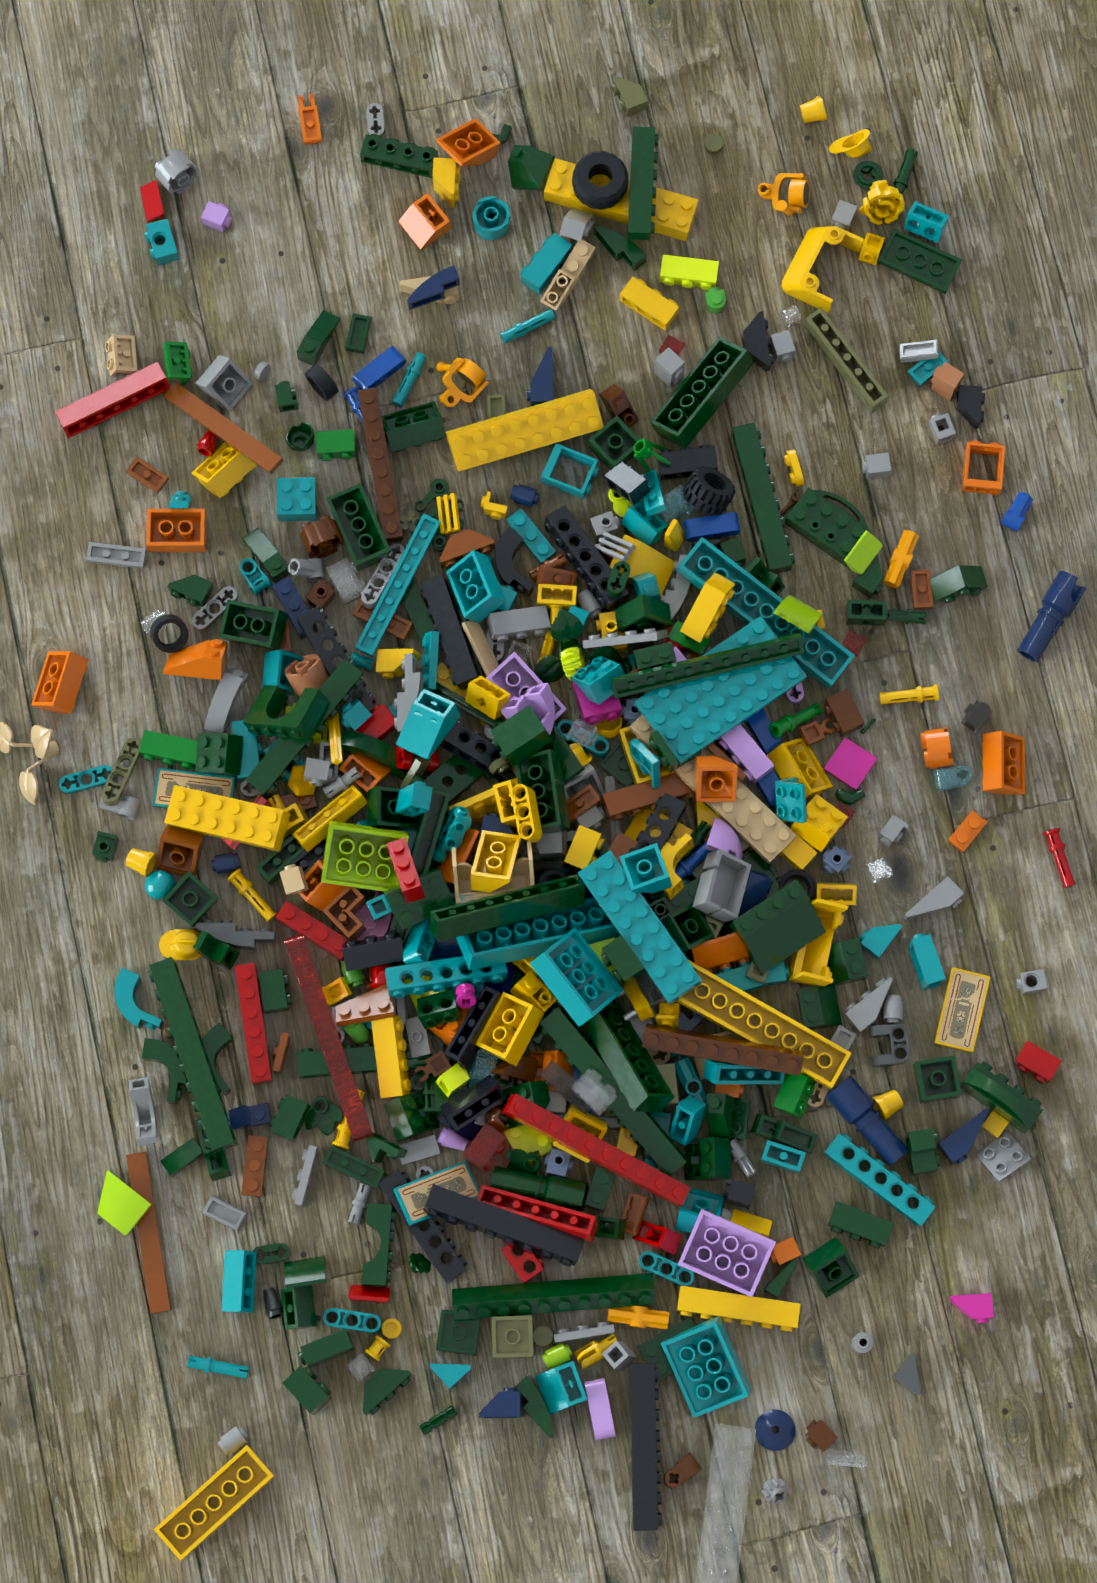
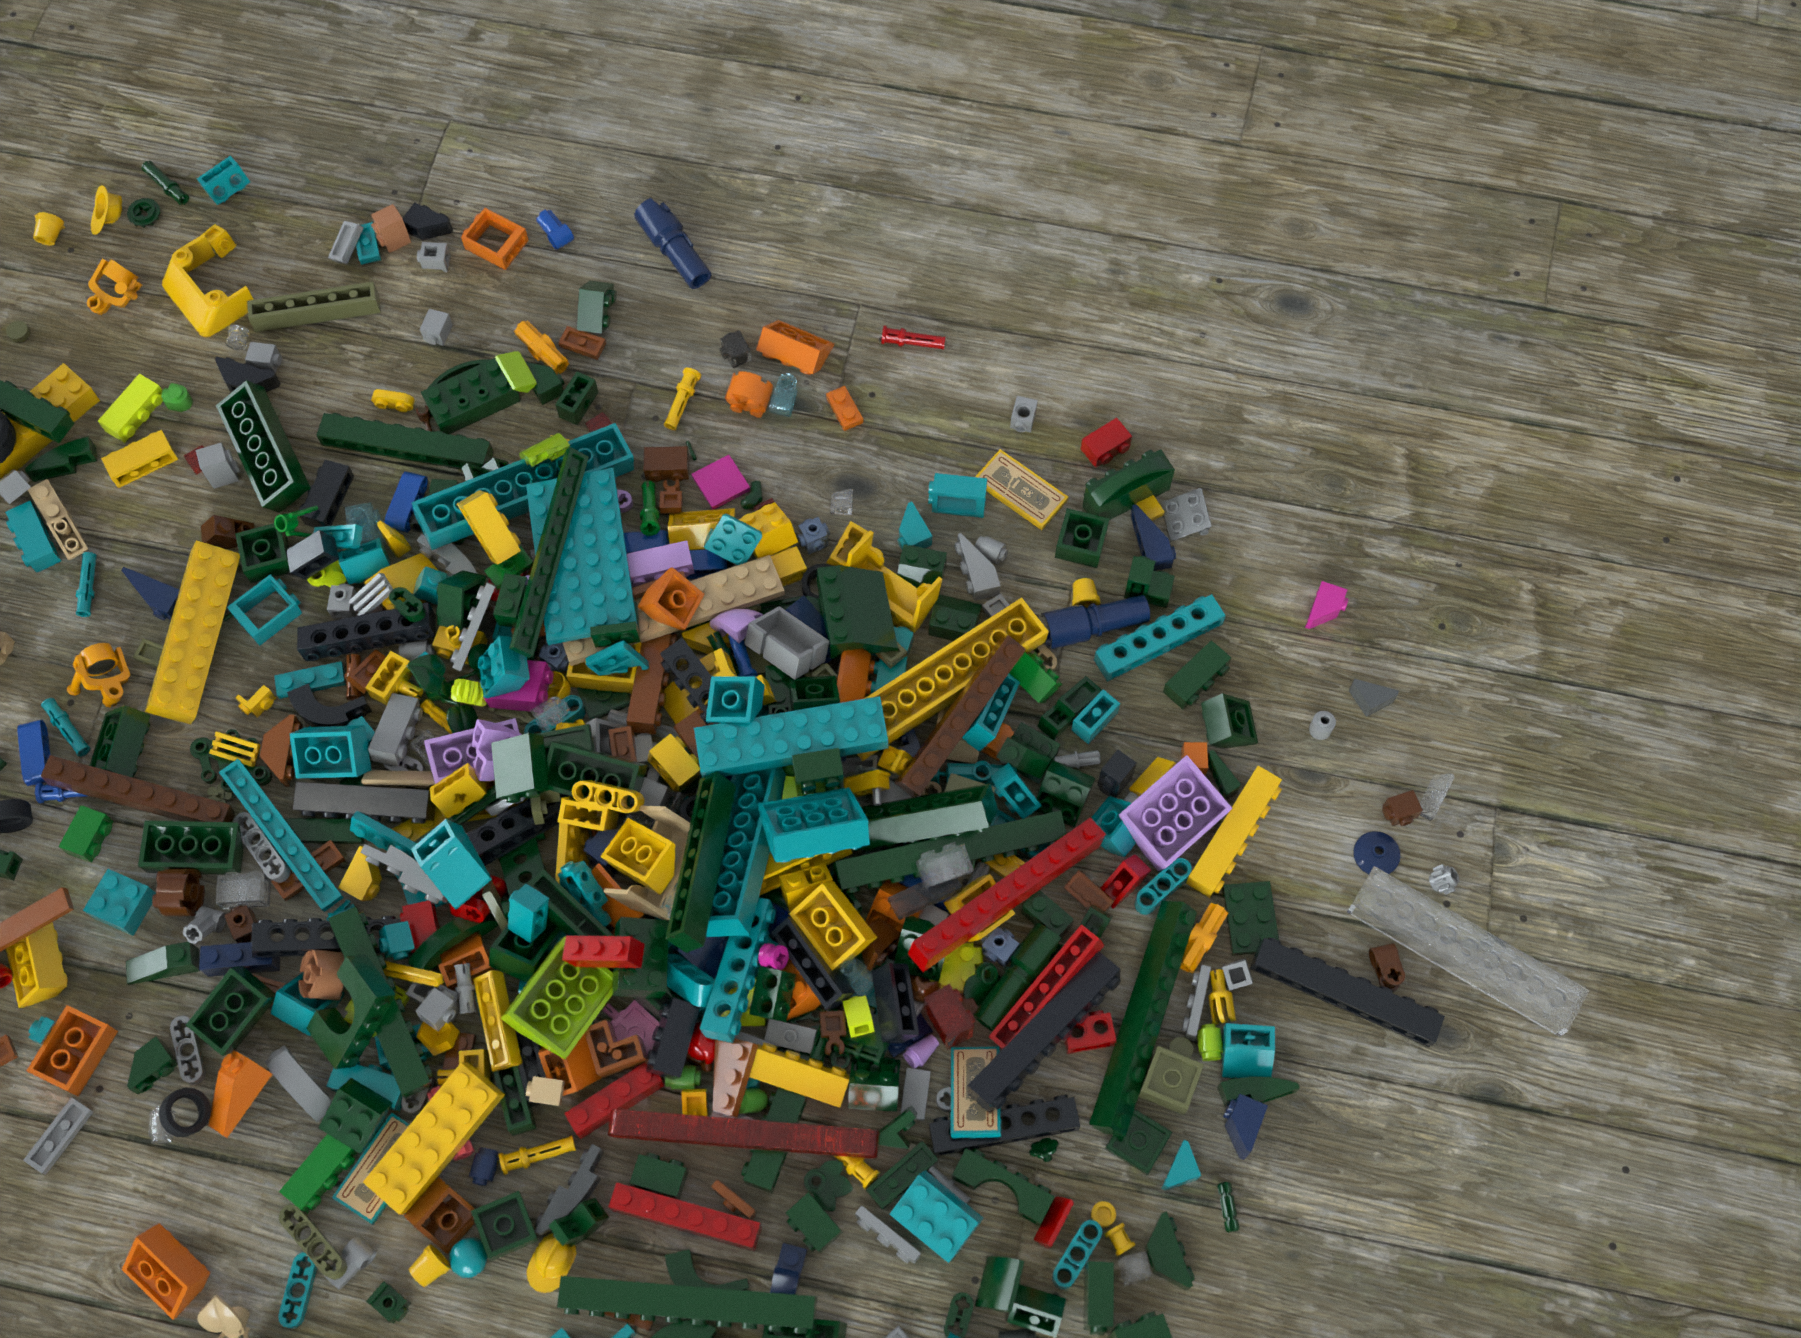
camera: 65 degrees left, 10 degrees down
teal piece [240,558,272,596] -> none
dark orange plate [241,1135,269,1197] -> none
dark green hair [286,422,315,452] -> none
teal brick [366,894,392,922] -> none
dark blue brick [510,484,540,508] -> none
lavender beam [584,1378,616,1440] -> none
teal slope [661,1316,752,1418] -> none
black tyre [683,466,736,516] -> none
light grey brick [830,200,857,231] -> none
yellow piece [859,180,905,225] -> none
dark grey piece [868,1025,910,1067] -> none
dark green plate [877,228,962,294] -> none
light grey brick [878,814,909,847] -> none
dark green axle [887,609,927,625] -> none
light grey slope [903,876,964,921] -> none
none -> teal brick [890,1170,984,1263]

